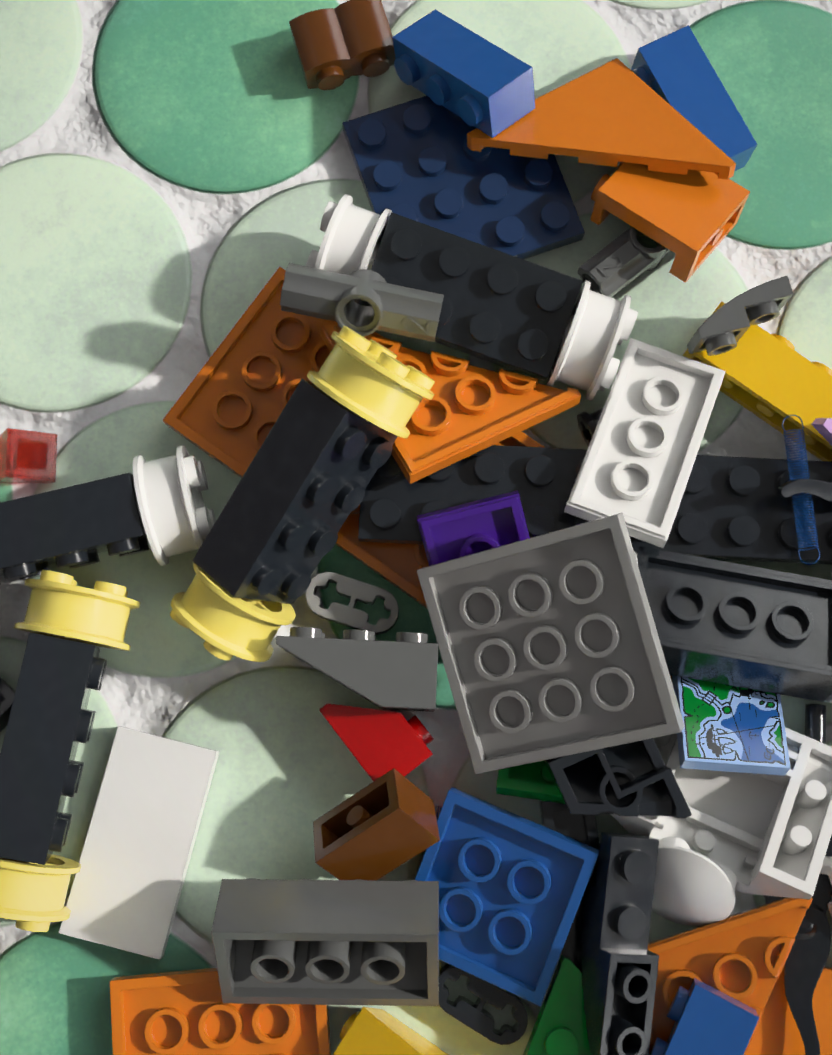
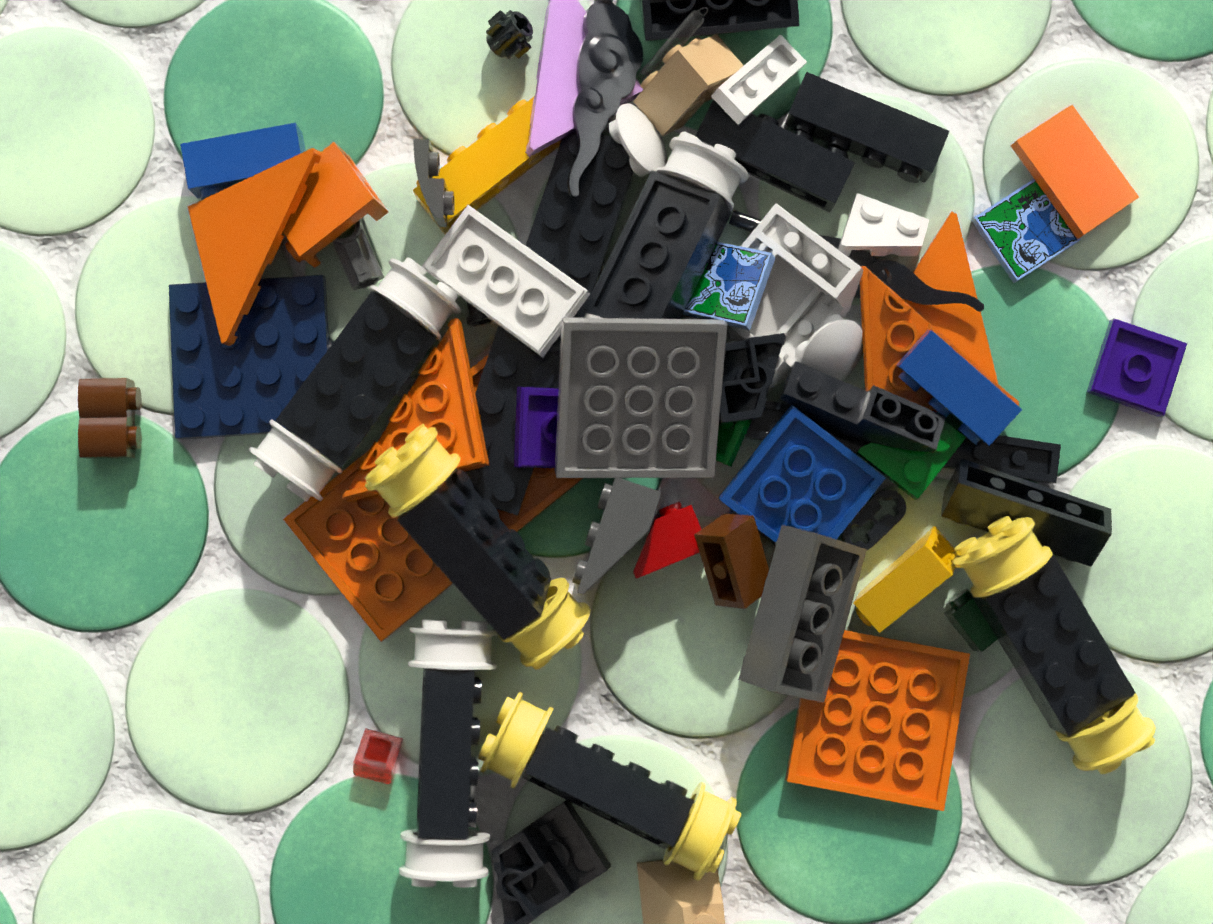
camera: 75 degrees left, 5 degrees up
white tile [59,726,220,960] -> none
dark grey piece [280,263,444,342] -> none
light grey beam [305,572,399,635] -> none
blue brick [392,9,535,138] -> none
blue piece [782,415,820,565] -> none

